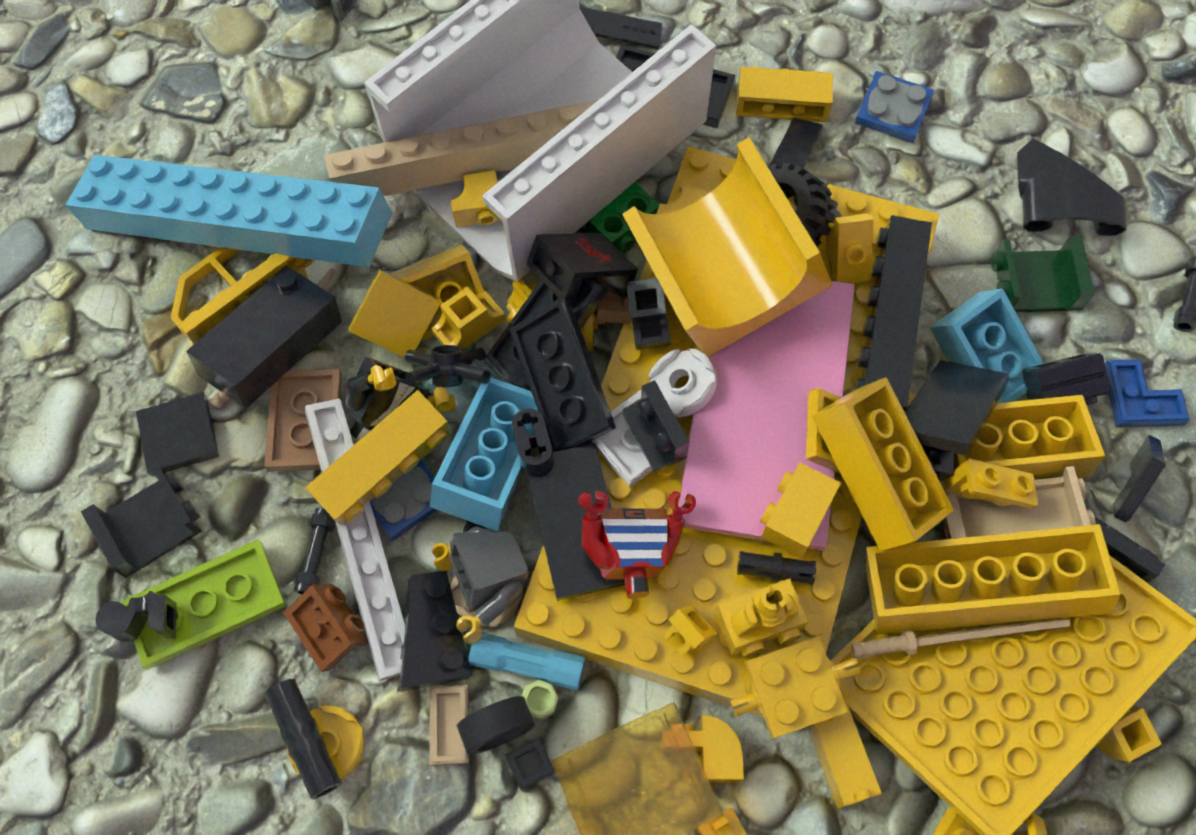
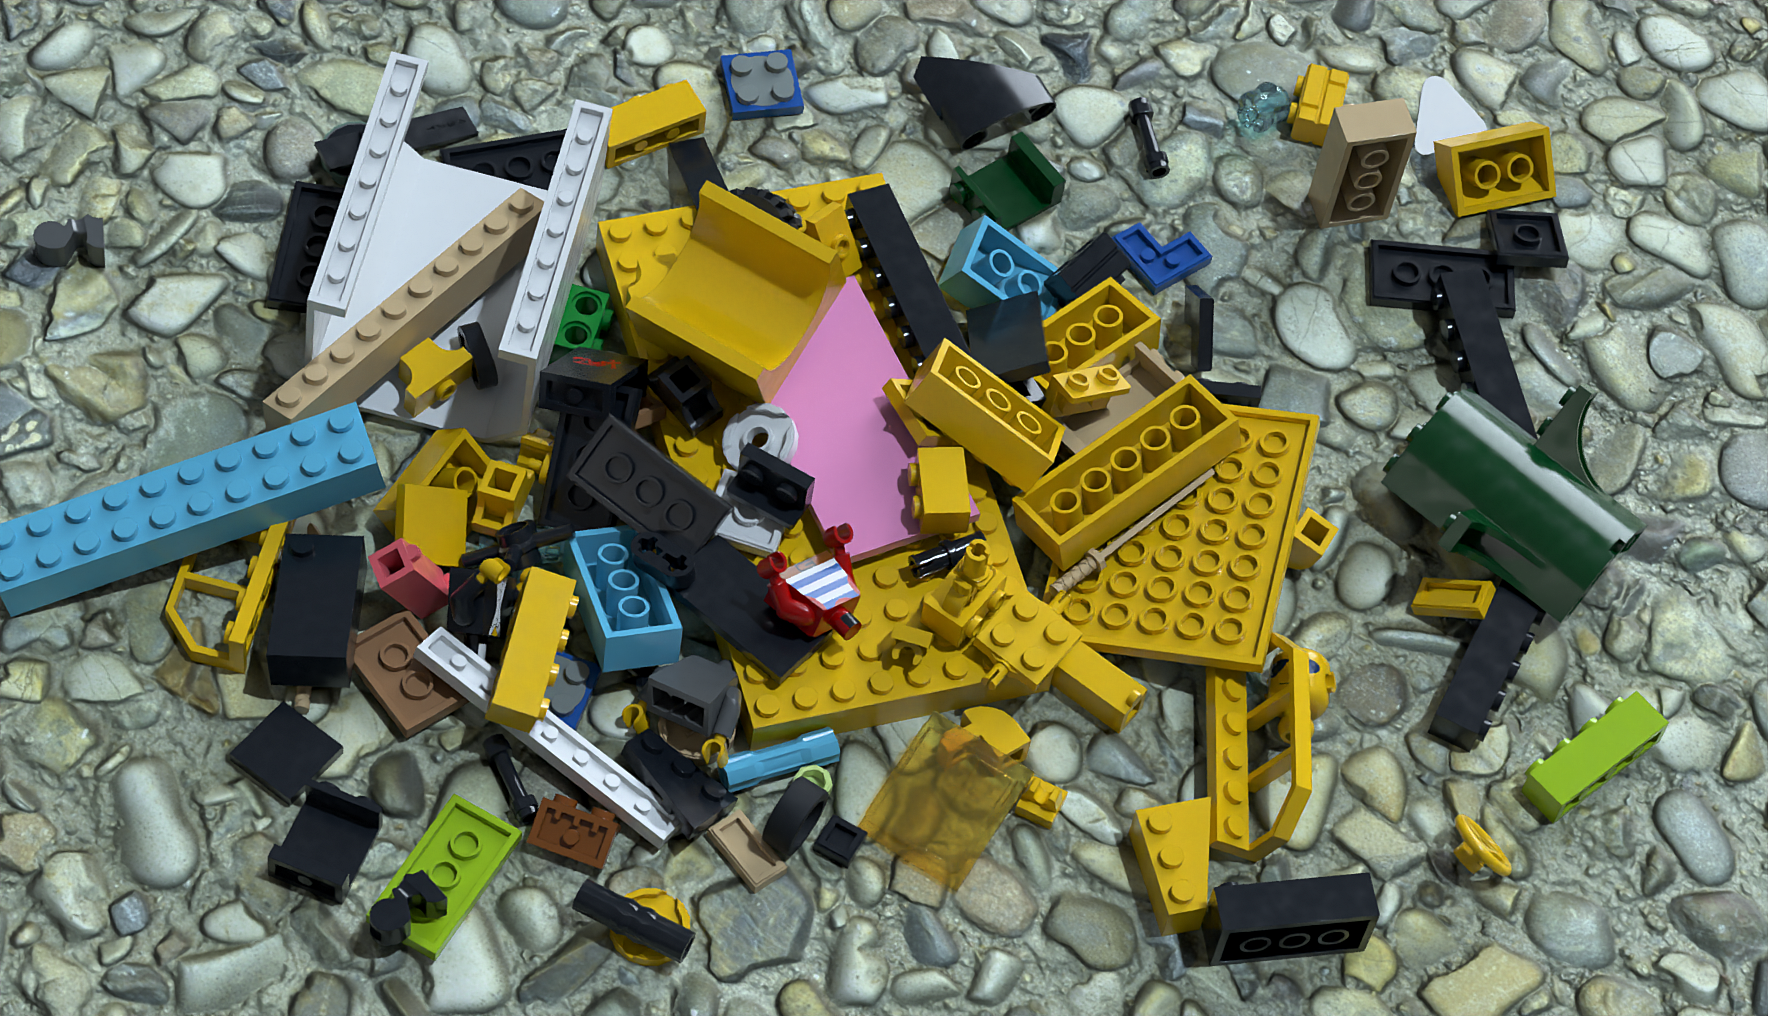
camera: 45 degrees left, 10 degrees down
none -> coral brick [368,538,450,619]

